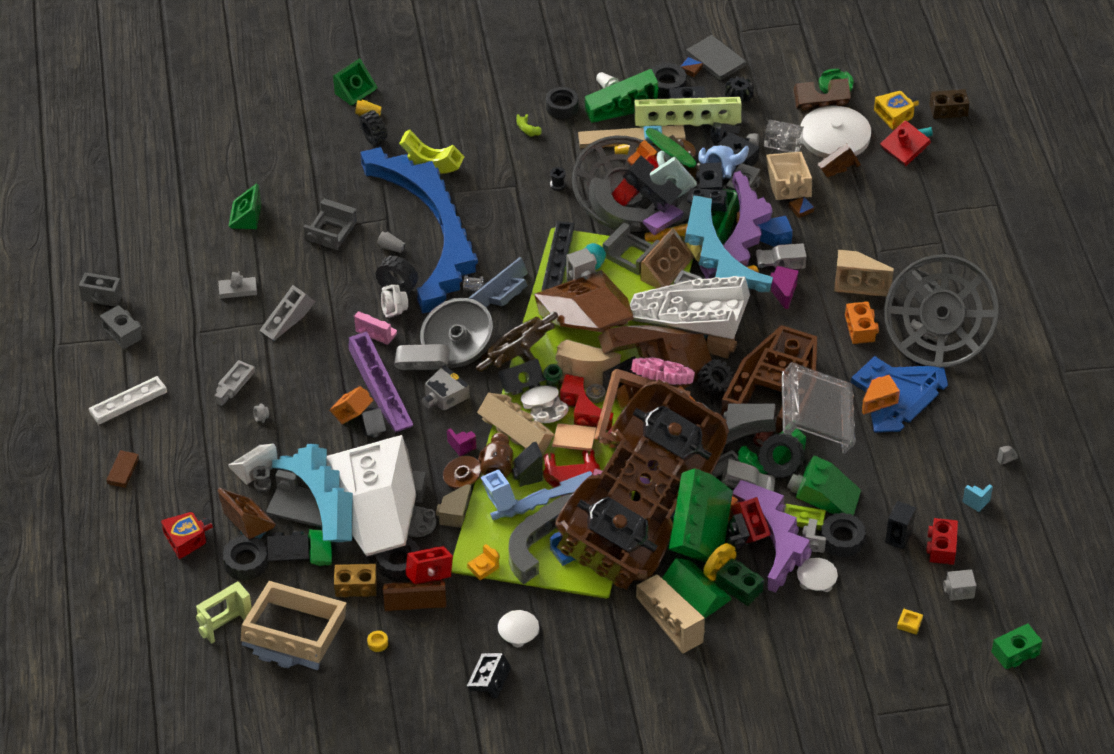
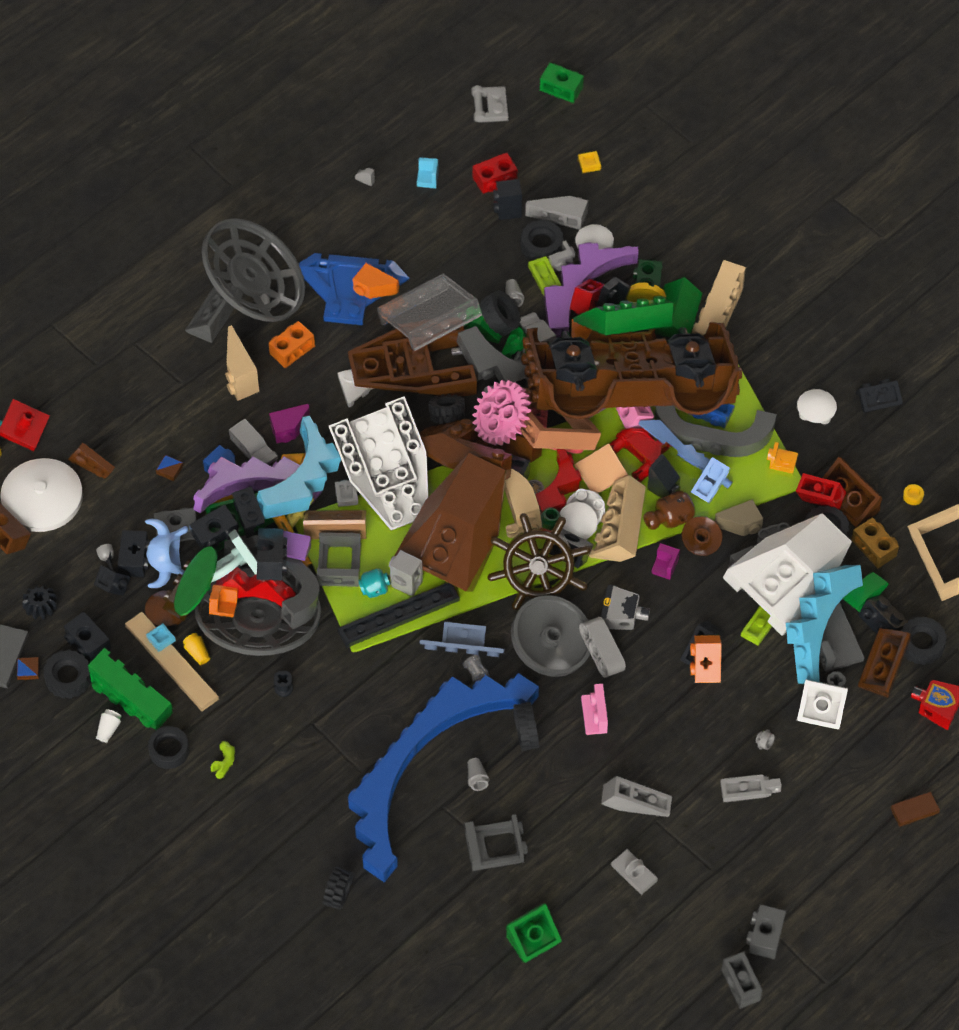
camera: 125 degrees left, 10 degrees up
white tile [89,376,167,425] -> none
green slope [333,58,378,105] -> none
medium lavender slope [349,331,413,433] -> none
yellow cone [355,99,381,117] -> none
white piece [381,285,408,318] -> none
neon yellow arch [399,130,464,173] -> none
yellowish green brick [635,97,741,128] -> none
clear brick [764,120,804,152] -> none
tan piece [766,152,812,200] -> none
green slope [796,455,861,515] -> none
light grey brick [943,570,976,601] -> none
none -> light grey plate [472,86,508,122]
none -> light grey slope [526,196,588,230]

